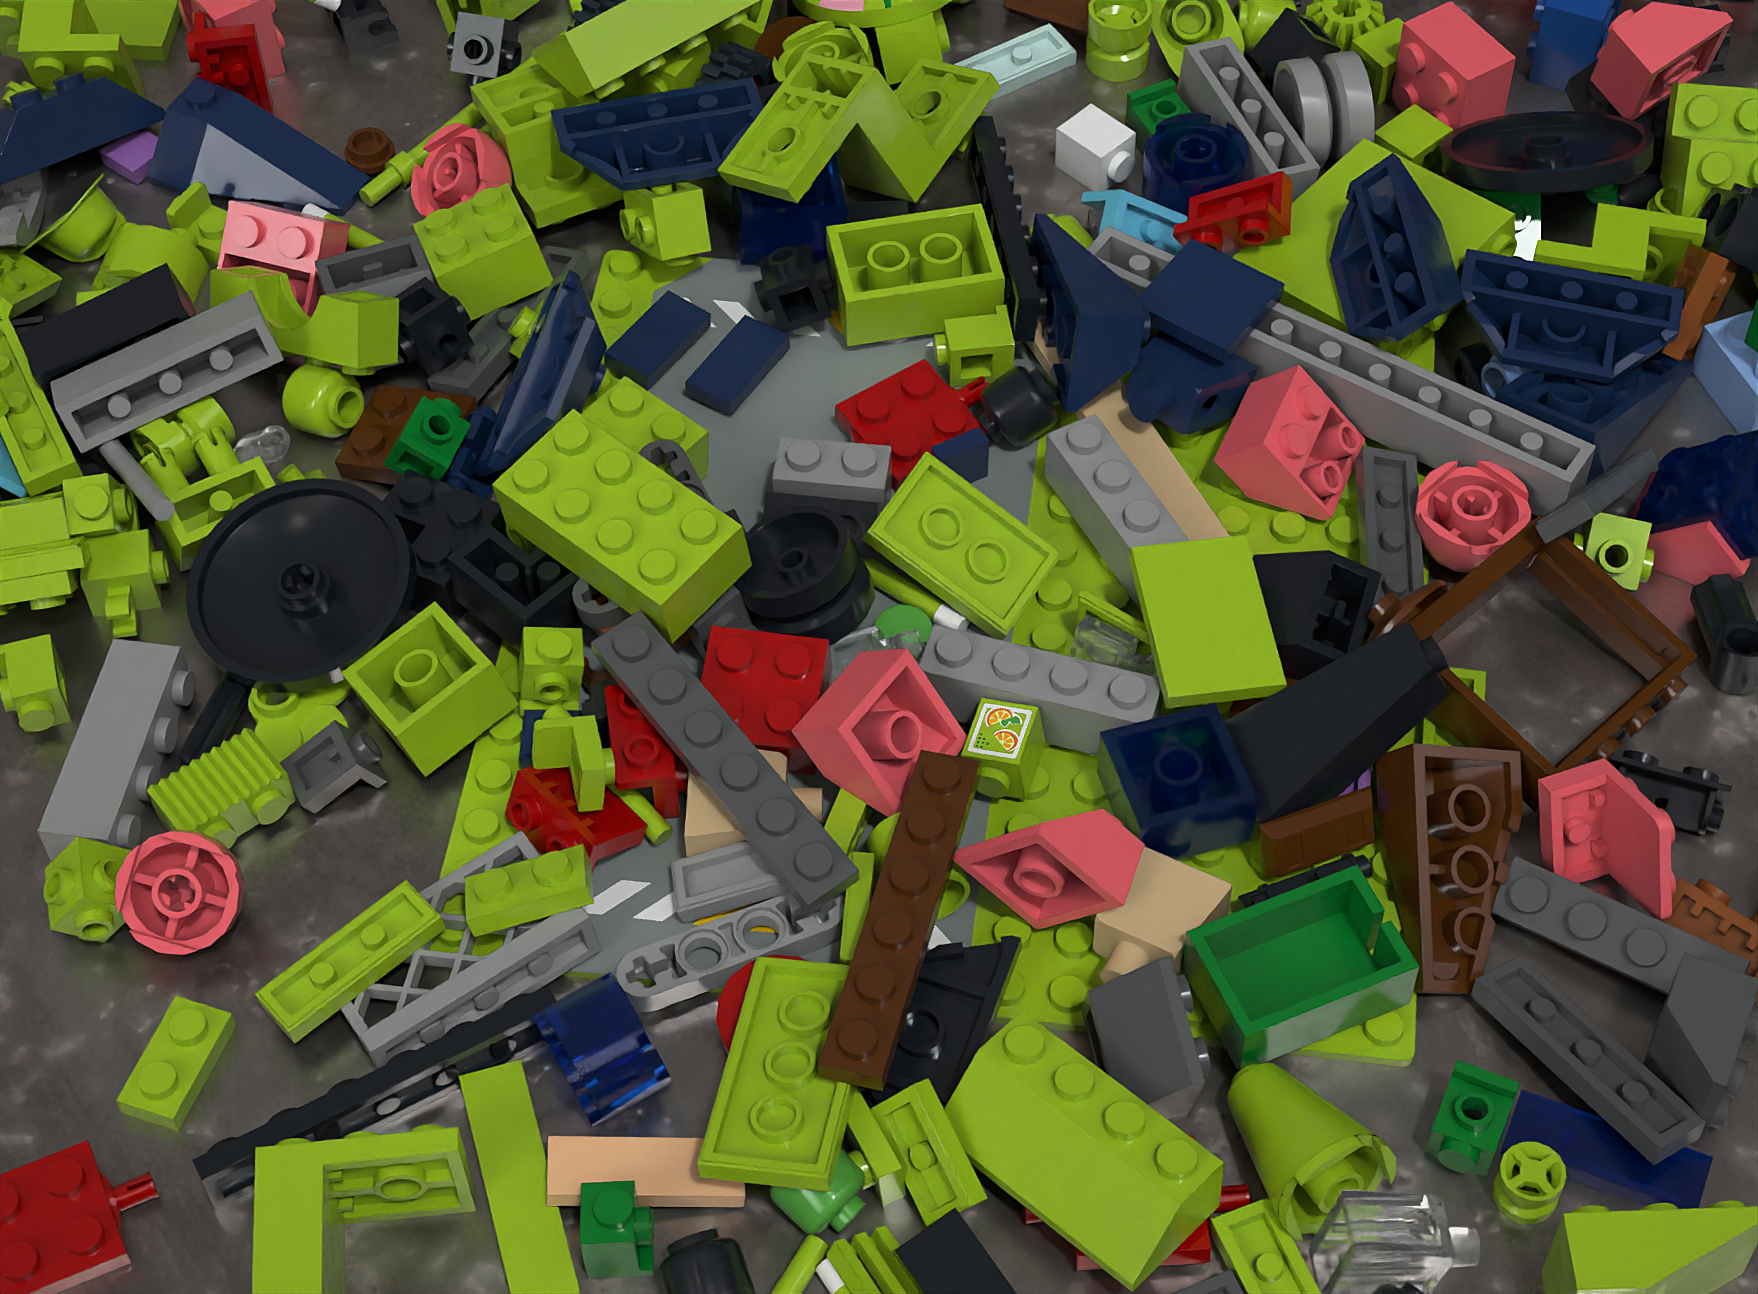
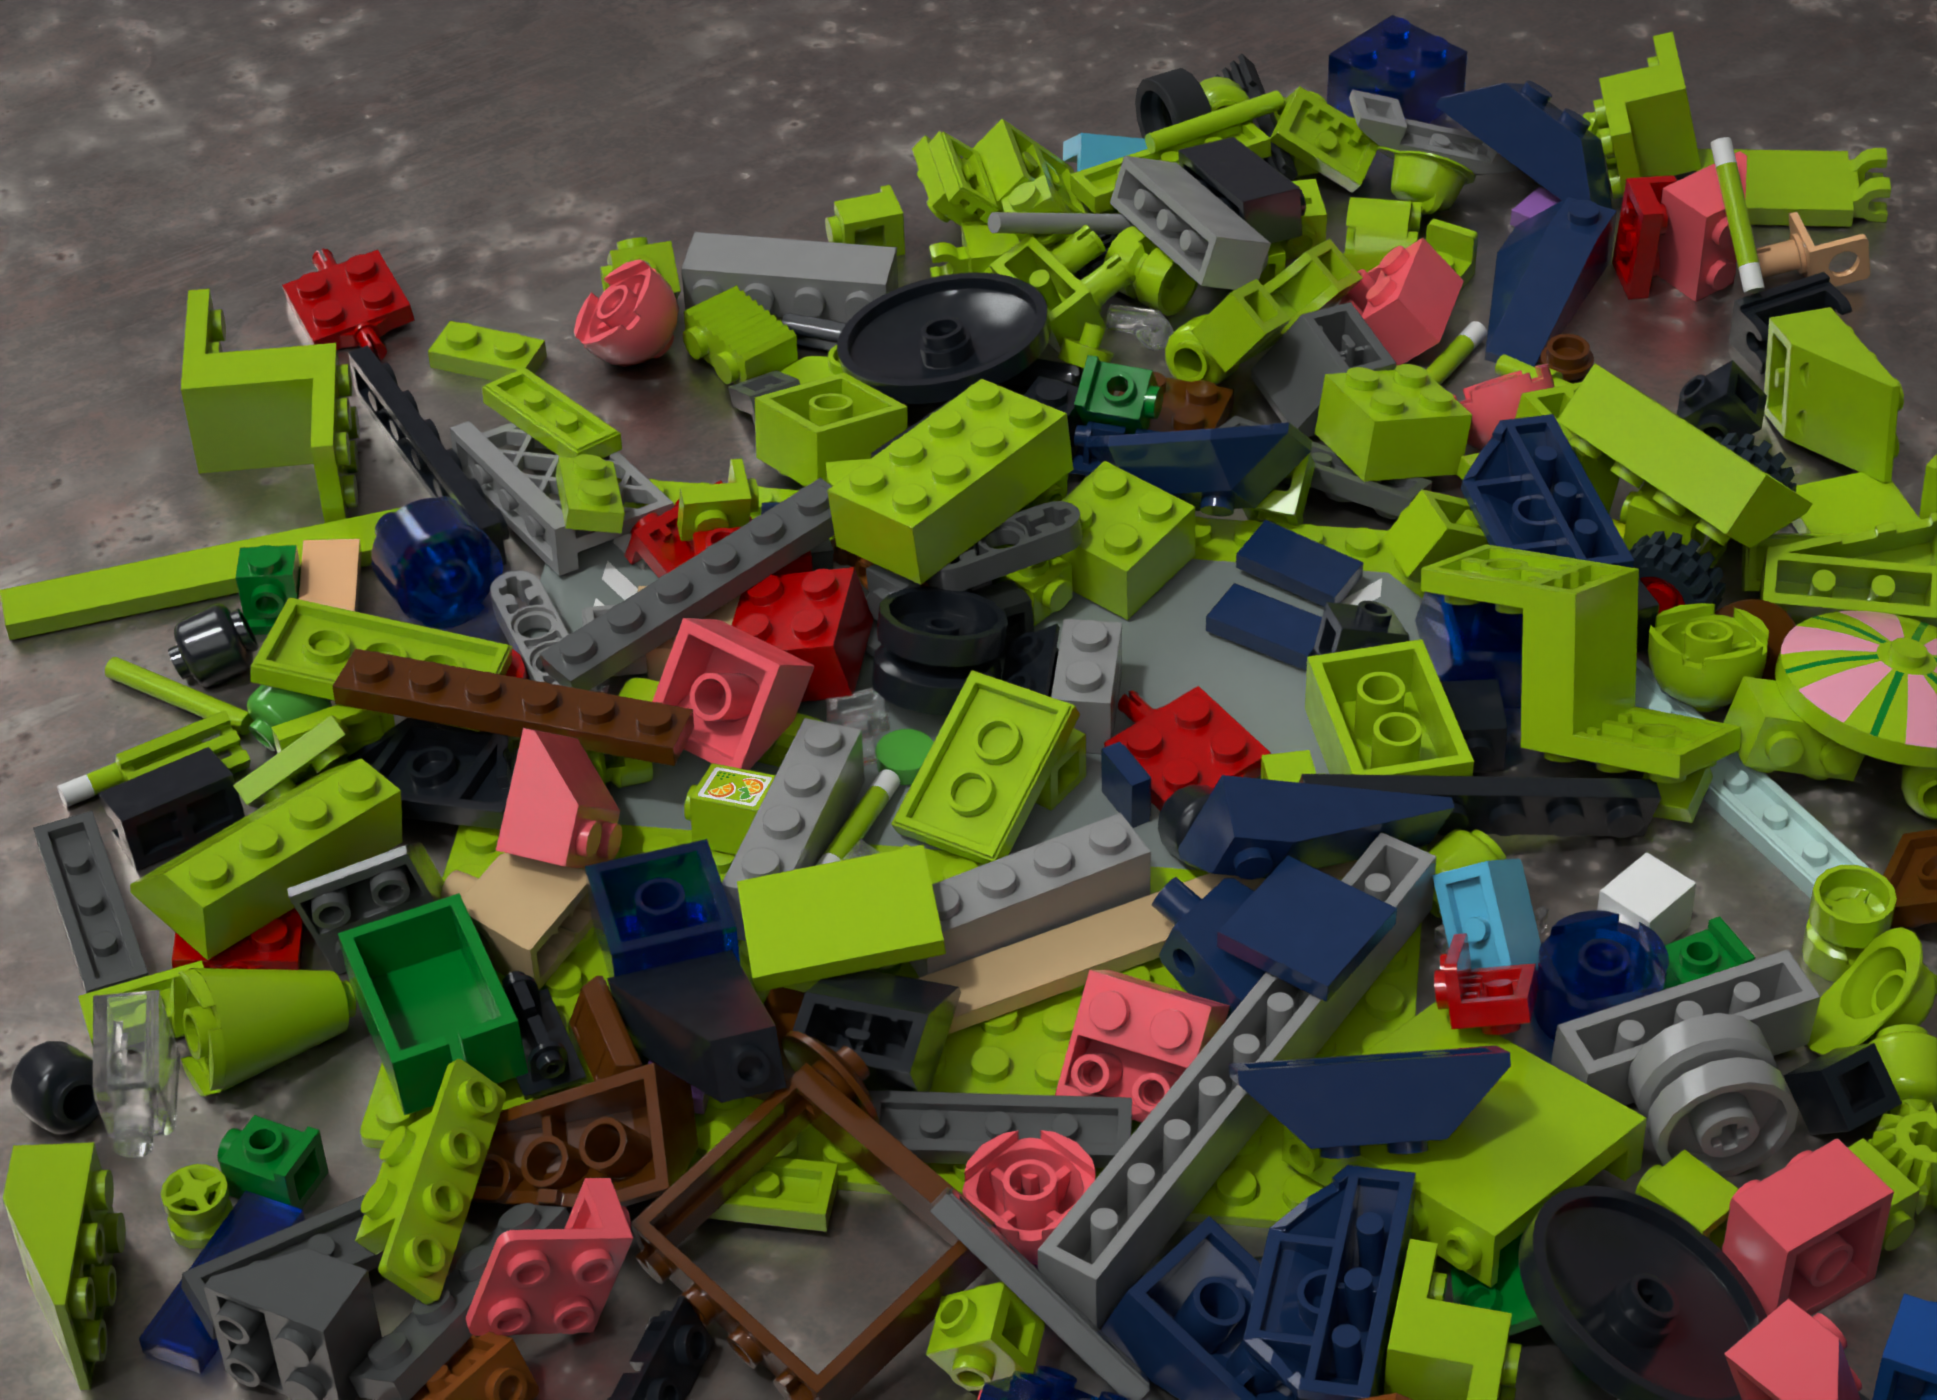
camera: 90 degrees right, 10 degrees down
black brick [395,277,475,375] -> none
none -> lime bracket [355,1059,506,1305]

